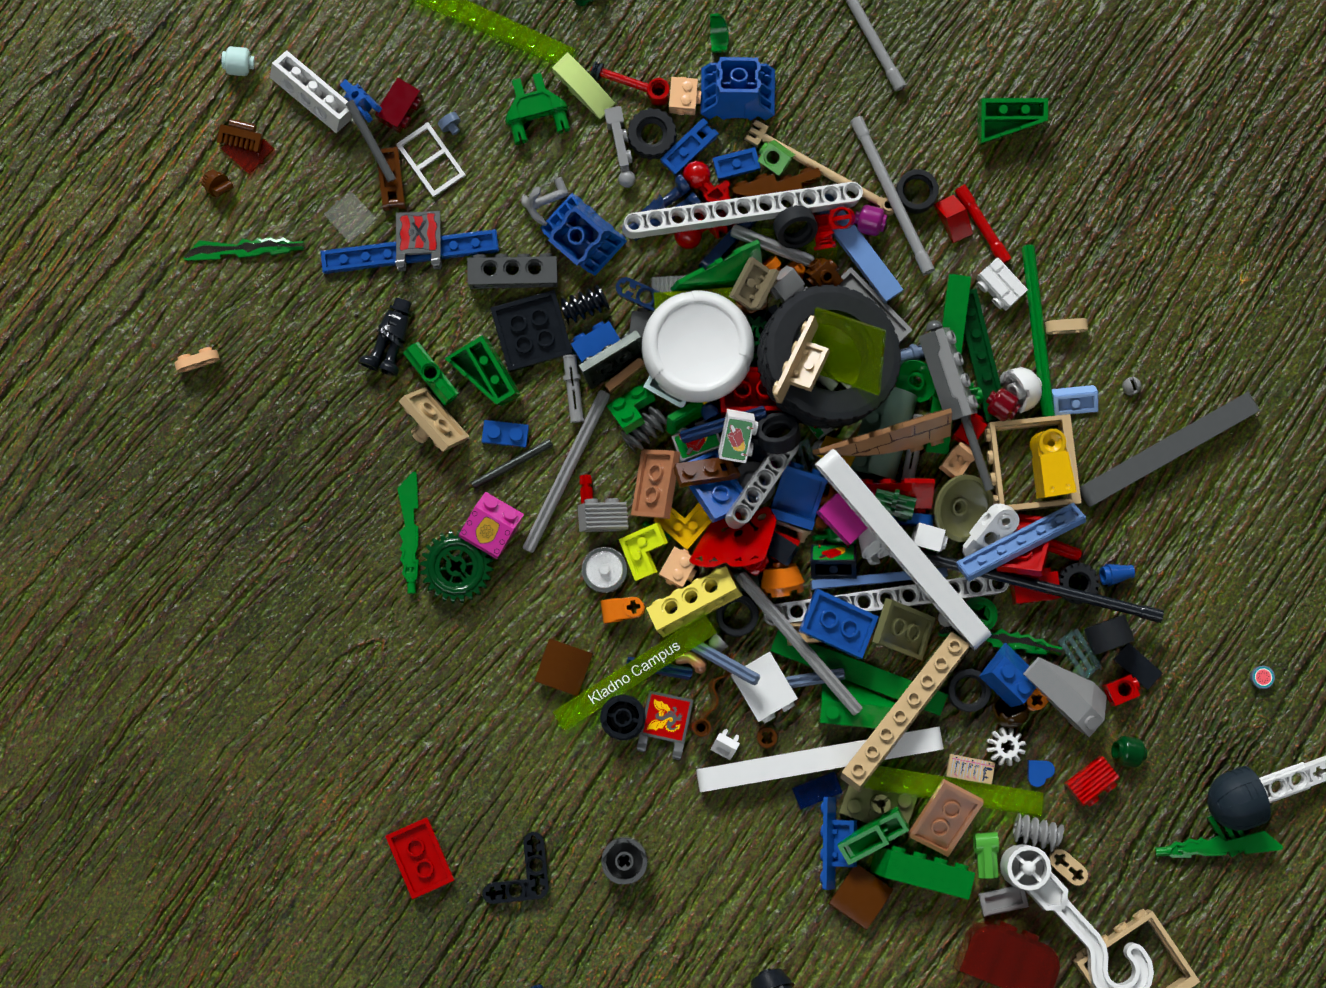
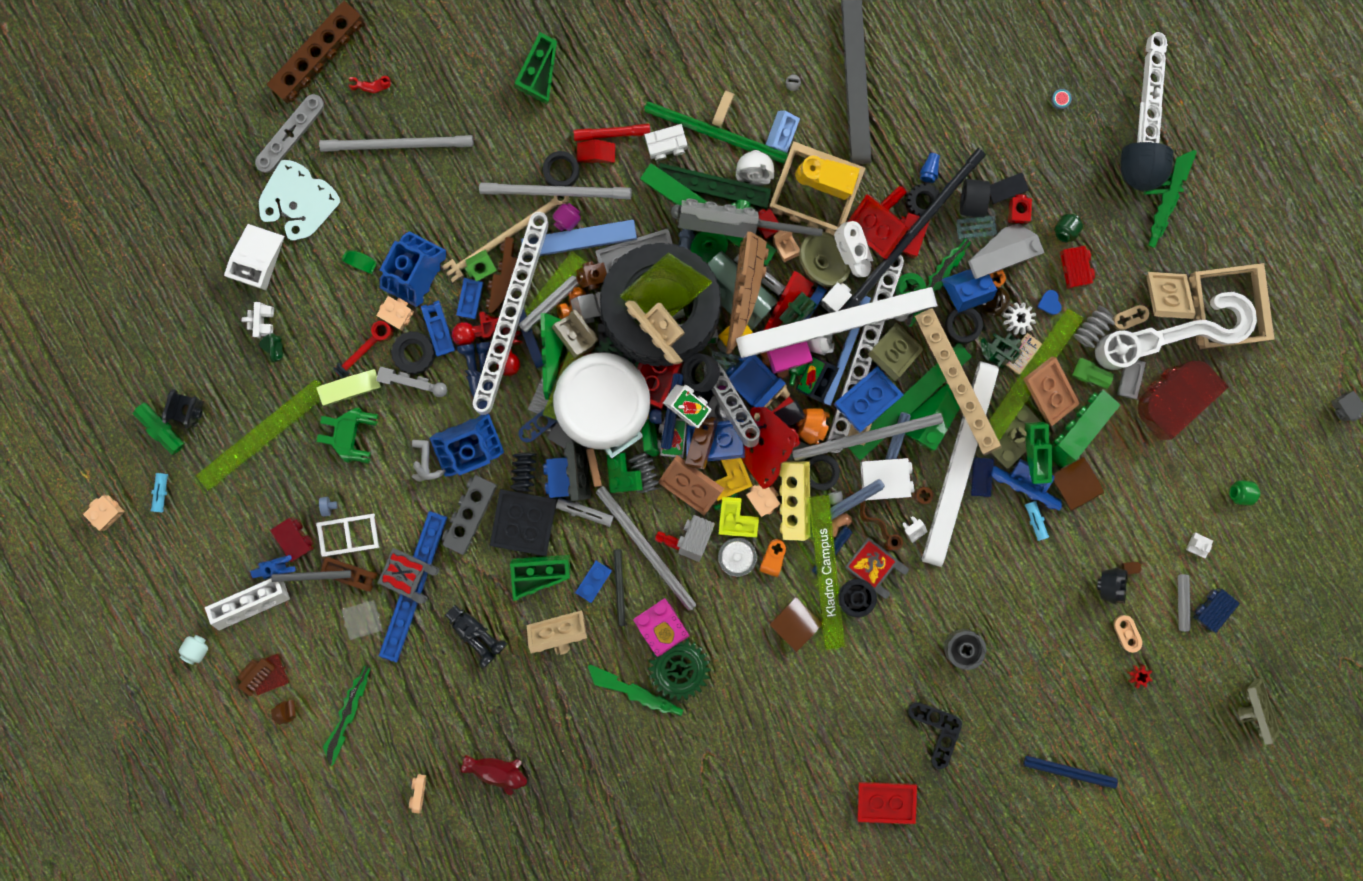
camera: 65 degrees left, 5 degrees up
green piece [403,342,460,406] -> none
black tyre [773,205,818,249] -> none
red piece [813,207,855,250] -> none
medium blue tile [956,502,1086,582] -> none
dark red head [986,388,1021,422] -> none
none -> dark red animal [461,755,527,795]
none -> dark green piece [981,333,1022,369]
none -> medium azure pin [1025,501,1049,541]
none -> tan plate [1147,272,1195,319]

